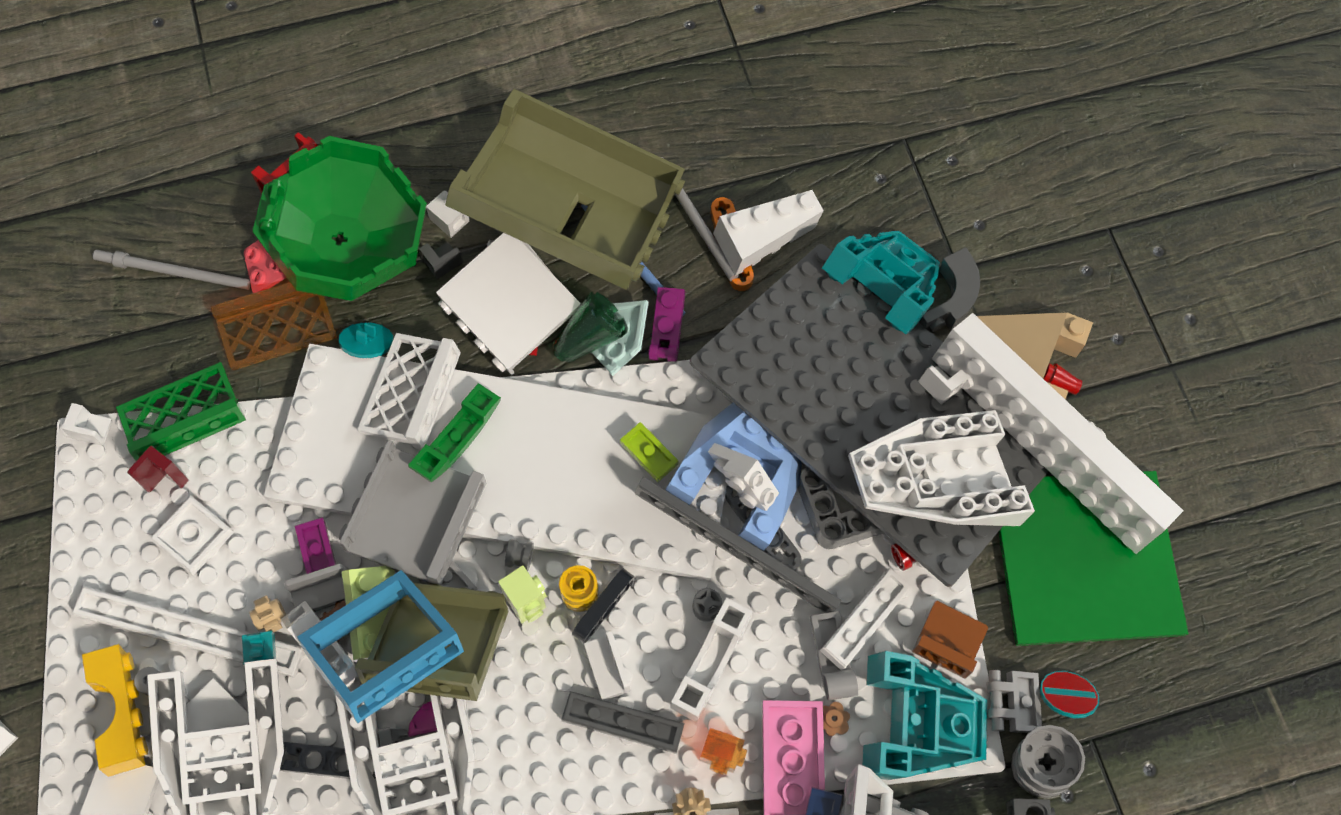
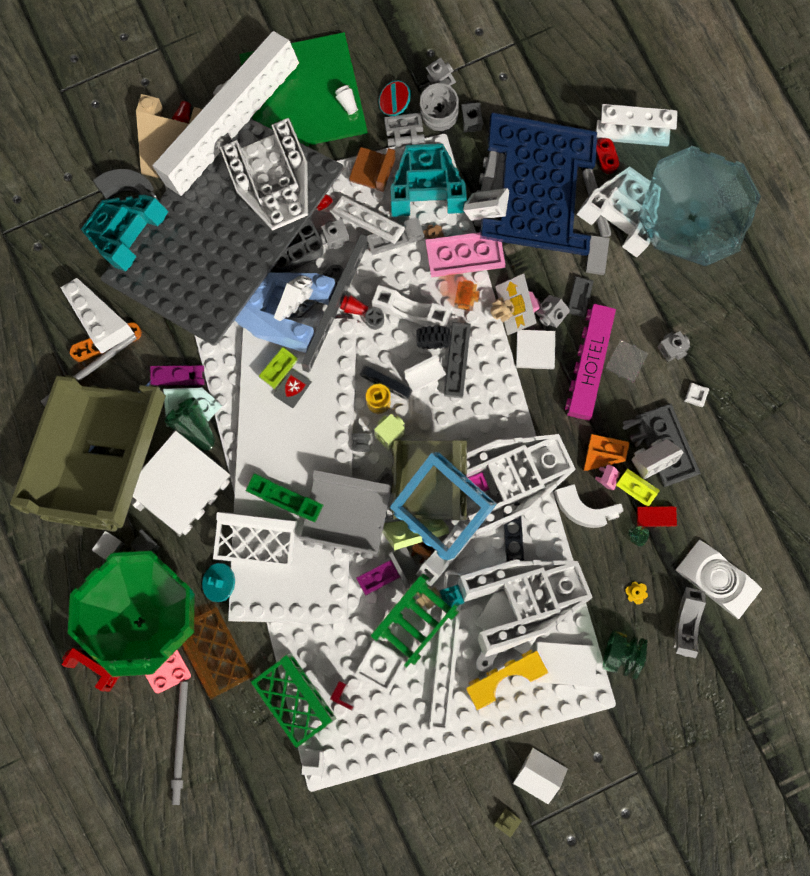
camera: 95 degrees left, 10 degrees up
white panel [918,366,969,405] -> none
none -> dark grey sticker [273,369,312,408]
none -> light grey brick [320,219,350,249]
none -> white cone [335,85,358,115]
none -> red cone [340,295,369,317]
none -> green fence [371,573,460,668]
none -> black tyre [416,325,451,349]
none -> light grey brick [426,58,456,86]

